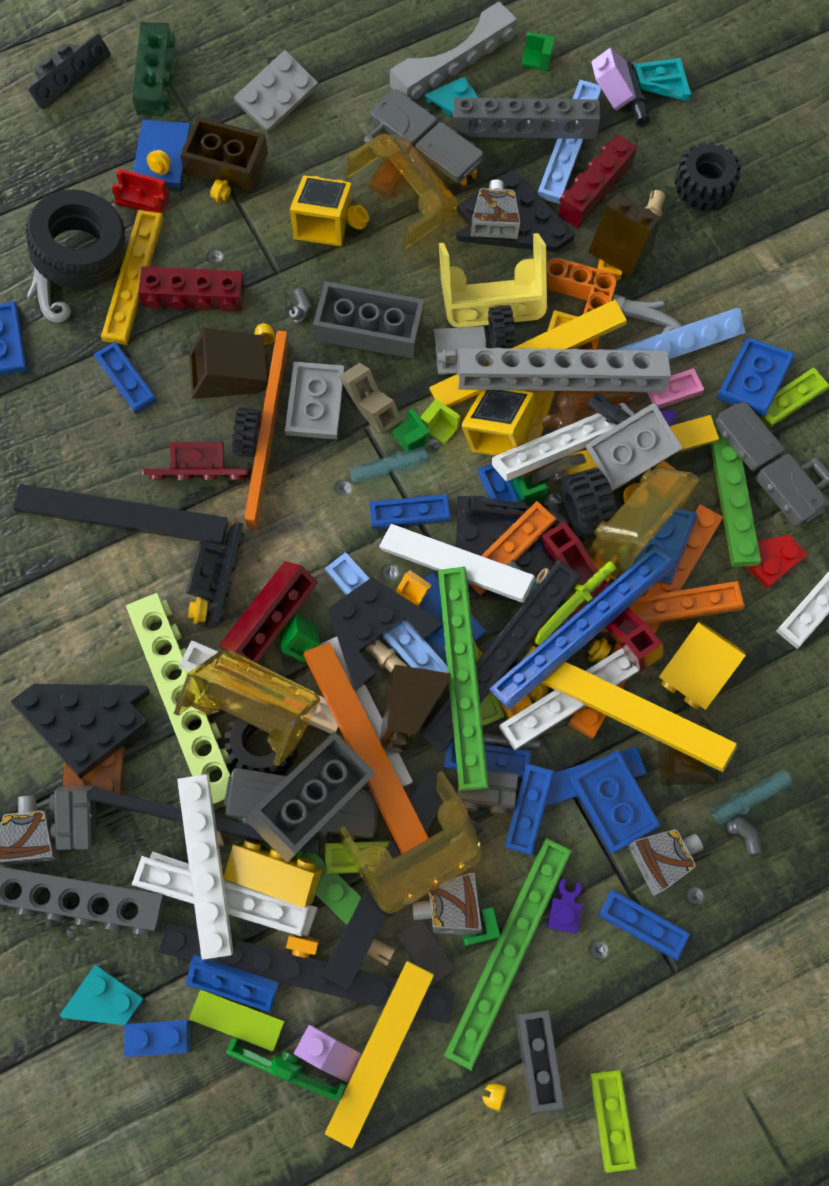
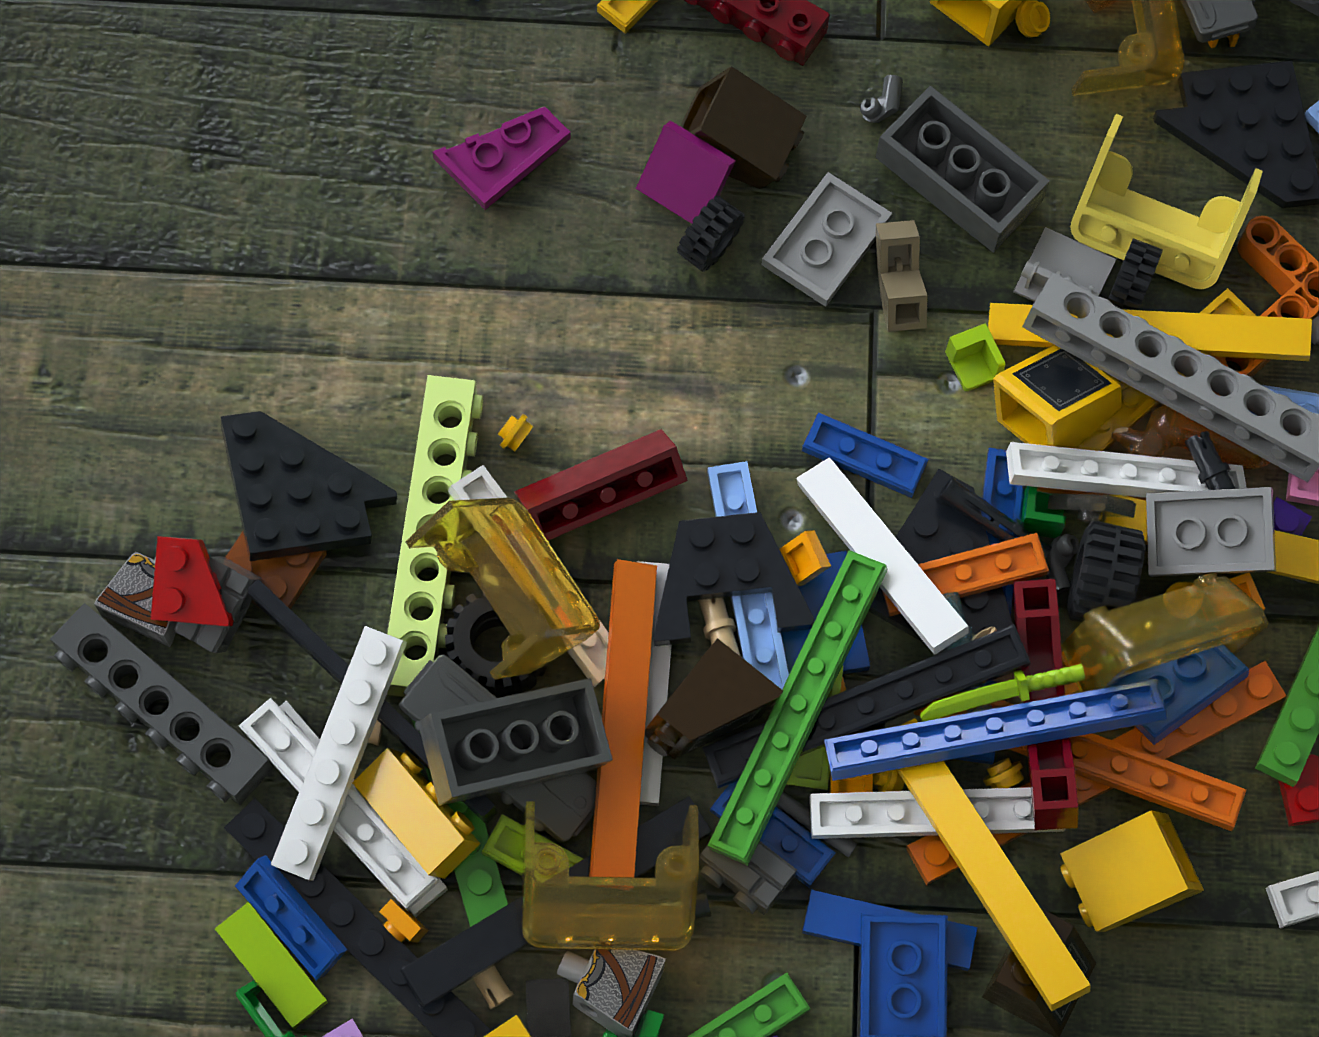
camera: 30 degrees right, 0 degrees up
black tile [13,484,228,545] -> none
teal wing [59,965,145,1025] -> none
blue tile [94,342,157,414] -> none
blue brick [124,1020,192,1057] -> none
dark red bracket [141,442,250,480] -> none
black bracket [186,522,244,628] -> none
orange tile [244,331,289,530] -> none
yellow hinge [254,323,275,346] -> none
green panel [279,613,320,663] -> none
clear light blue pin [349,446,428,484] -> none
green panel [392,409,430,456] -> none
torso [471,180,520,239] -> none
blue tile [504,764,555,856] -> none
none -> red wing [151,536,234,626]
none -> magenta wing [432,106,571,210]
none -> magenta tile [635,121,736,224]

